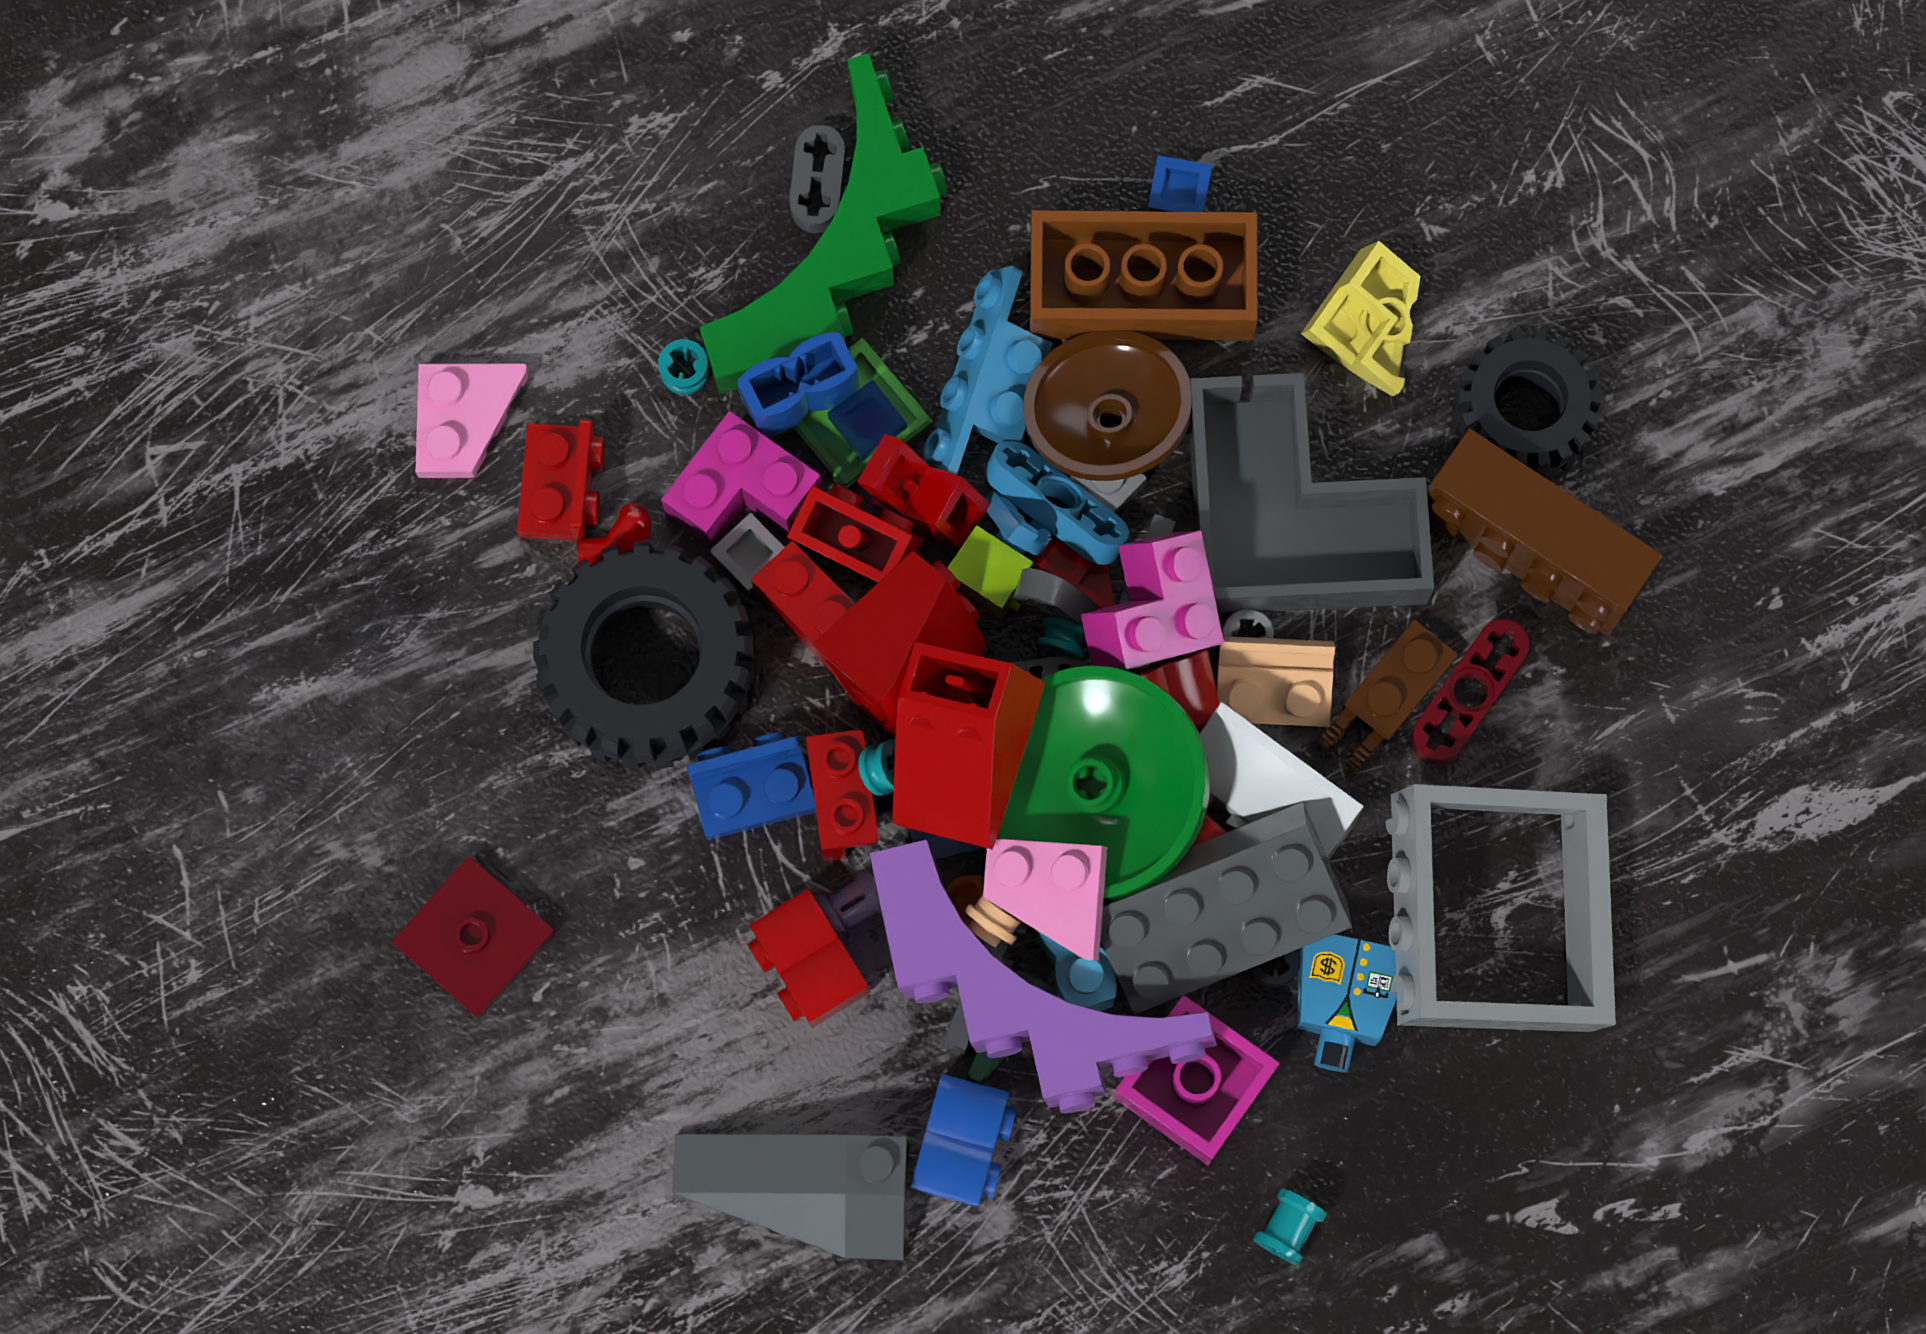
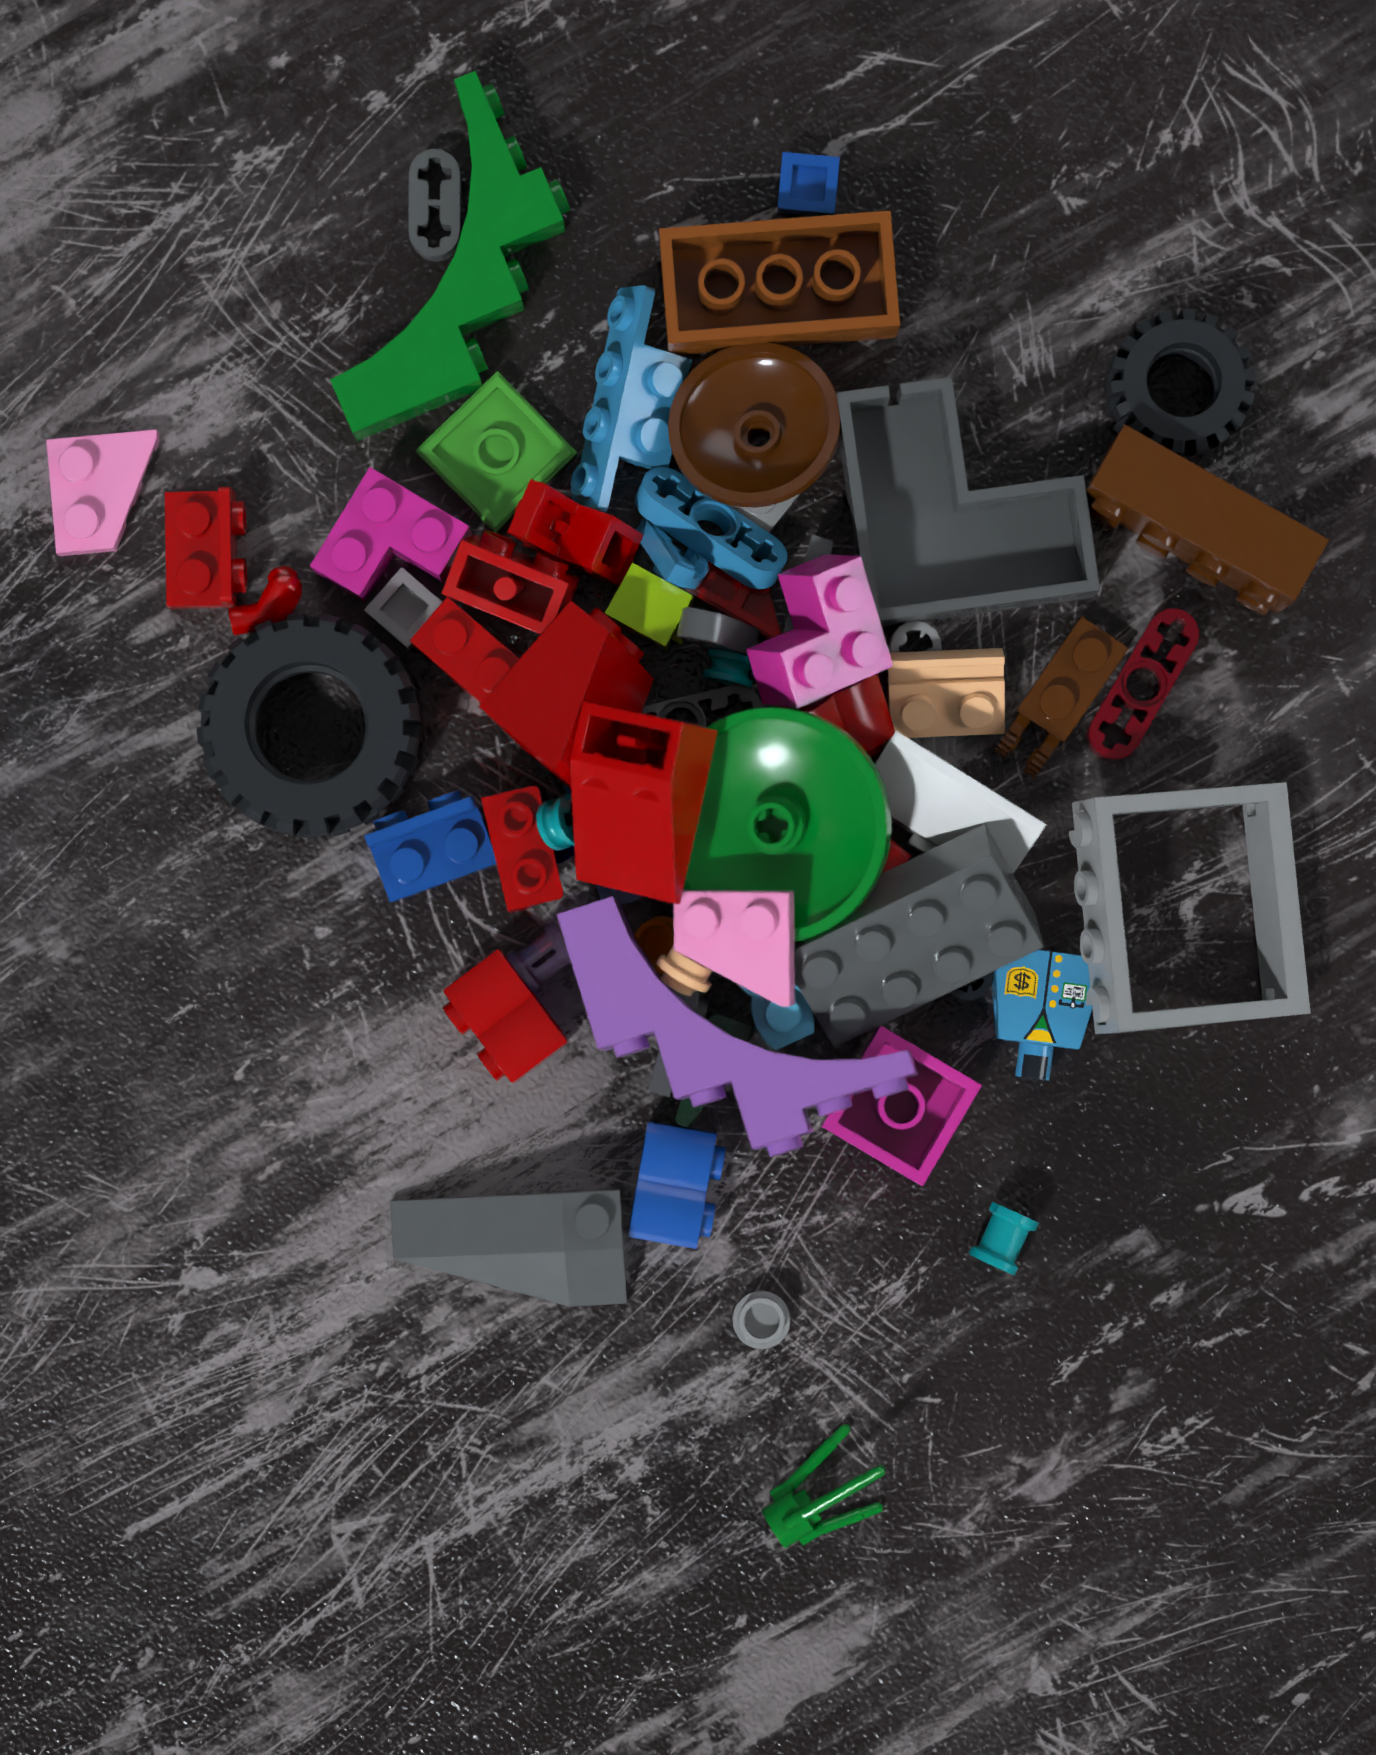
camera: 10 degrees left, 10 degrees up
dark red plate [391,856,556,1019] -> none
teal bush [658,339,710,395] -> none
blue brick [737,333,860,436] -> none
clear blue plate [827,379,907,462] -> none
light yellow slope [1301,241,1420,396] -> none
none -> light grey plate [732,1291,790,1349]

